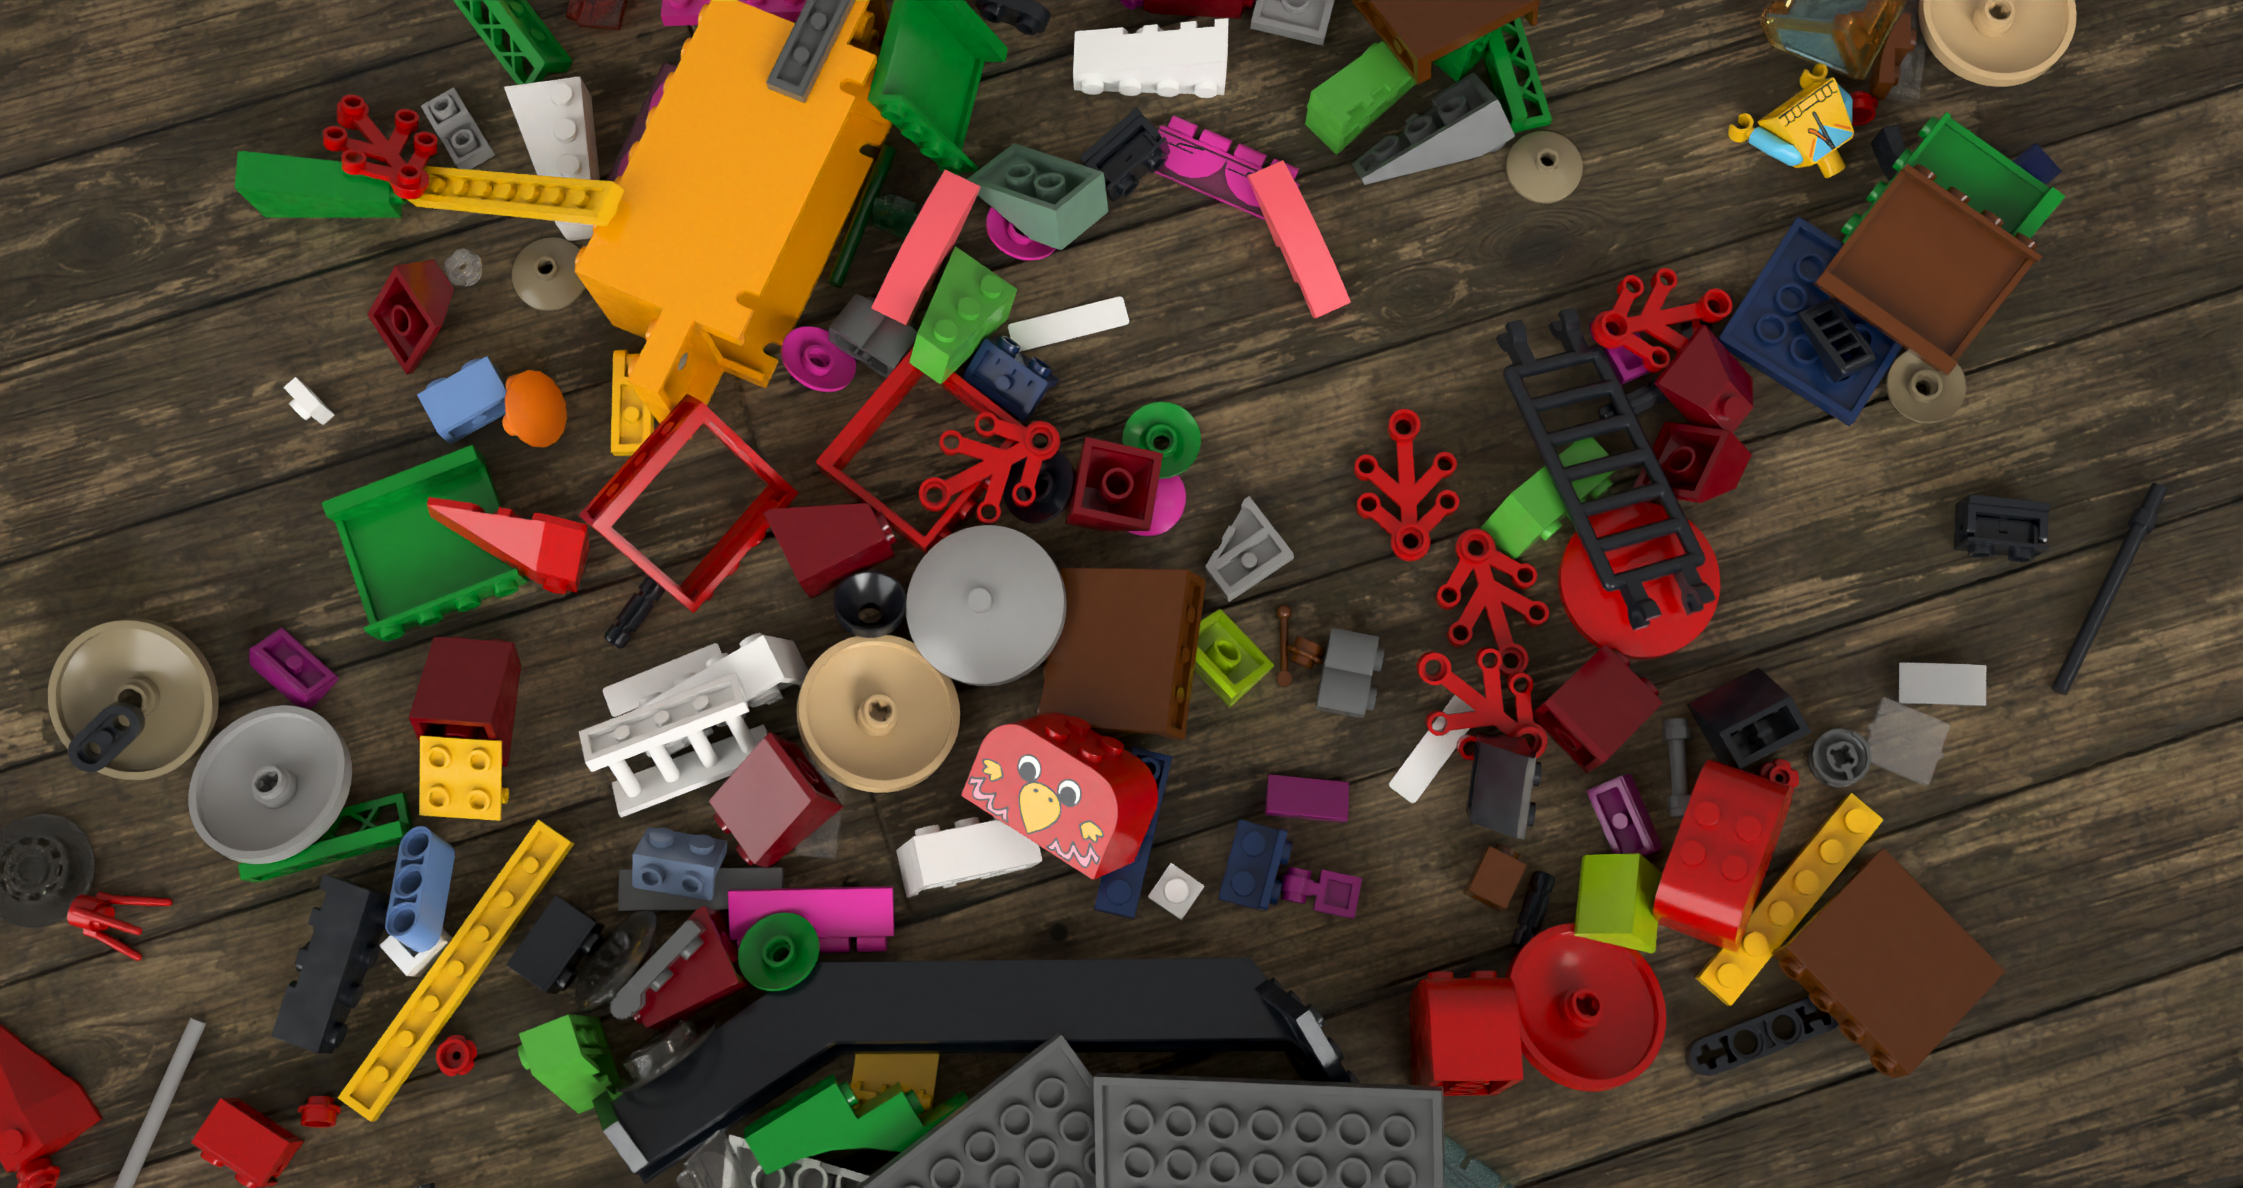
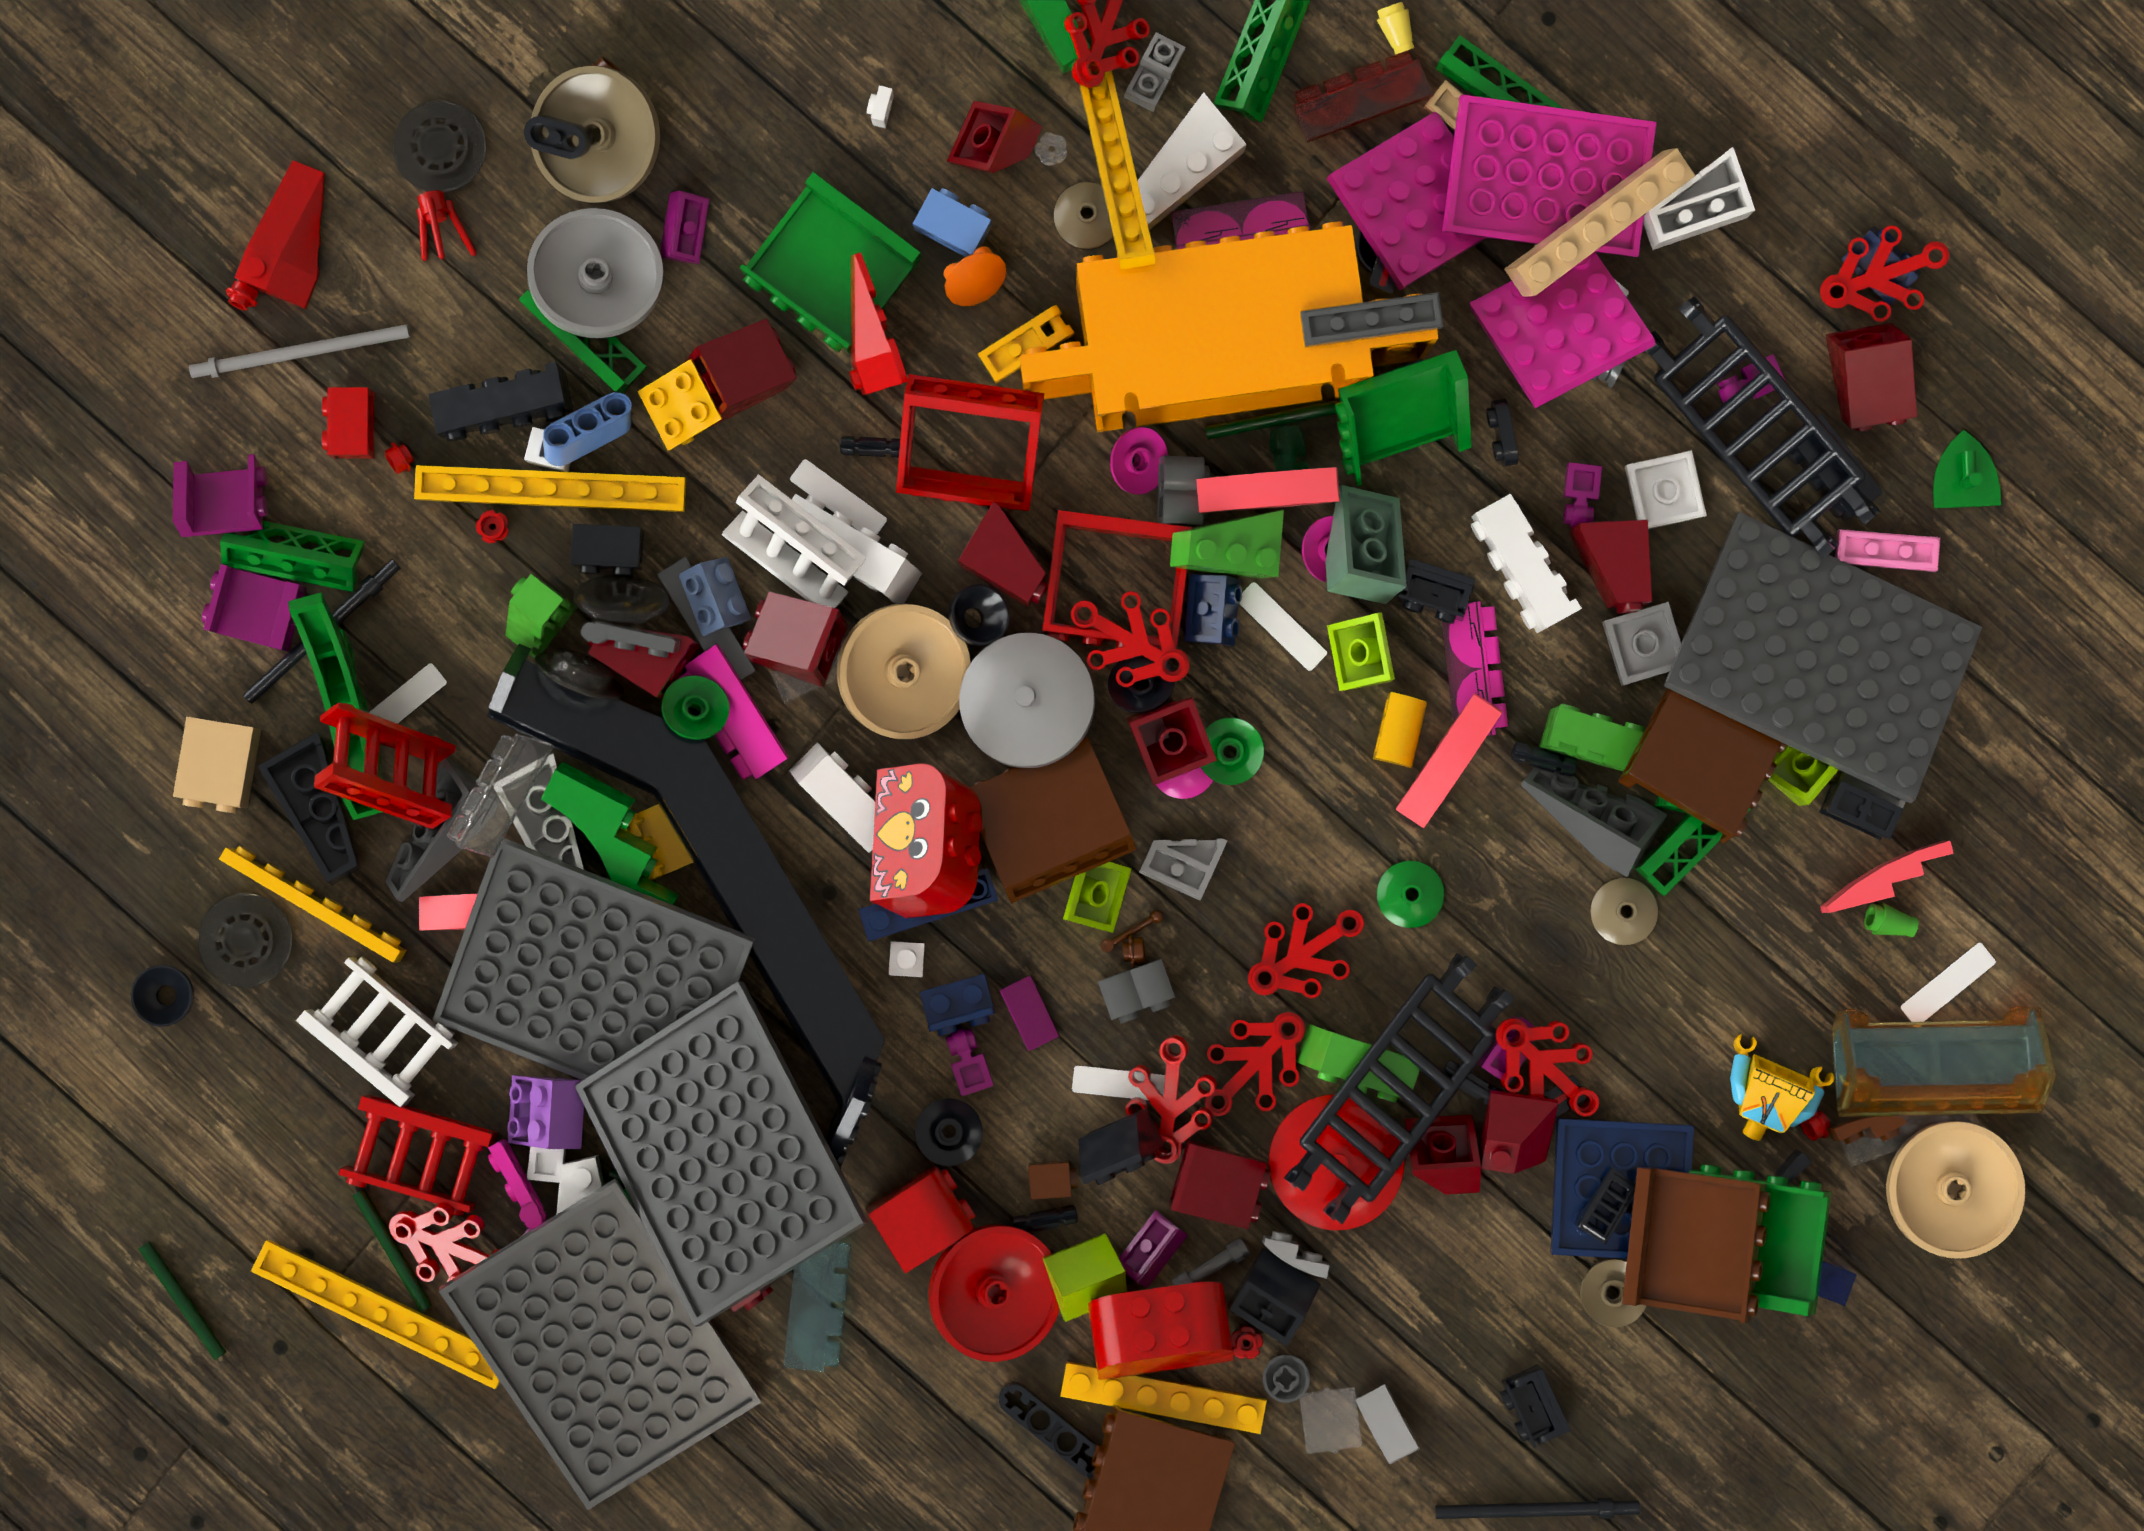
camera: 55 degrees right, 10 degrees up
none -> black dish [915,1098,983,1166]
none -> light grey slope [1262,1231,1329,1279]
none -> lime slope [1327,612,1395,691]
none -> yellow brick [1373,692,1427,768]
none -> green dish [1377,861,1444,928]
none -> black axle [1511,742,1578,777]

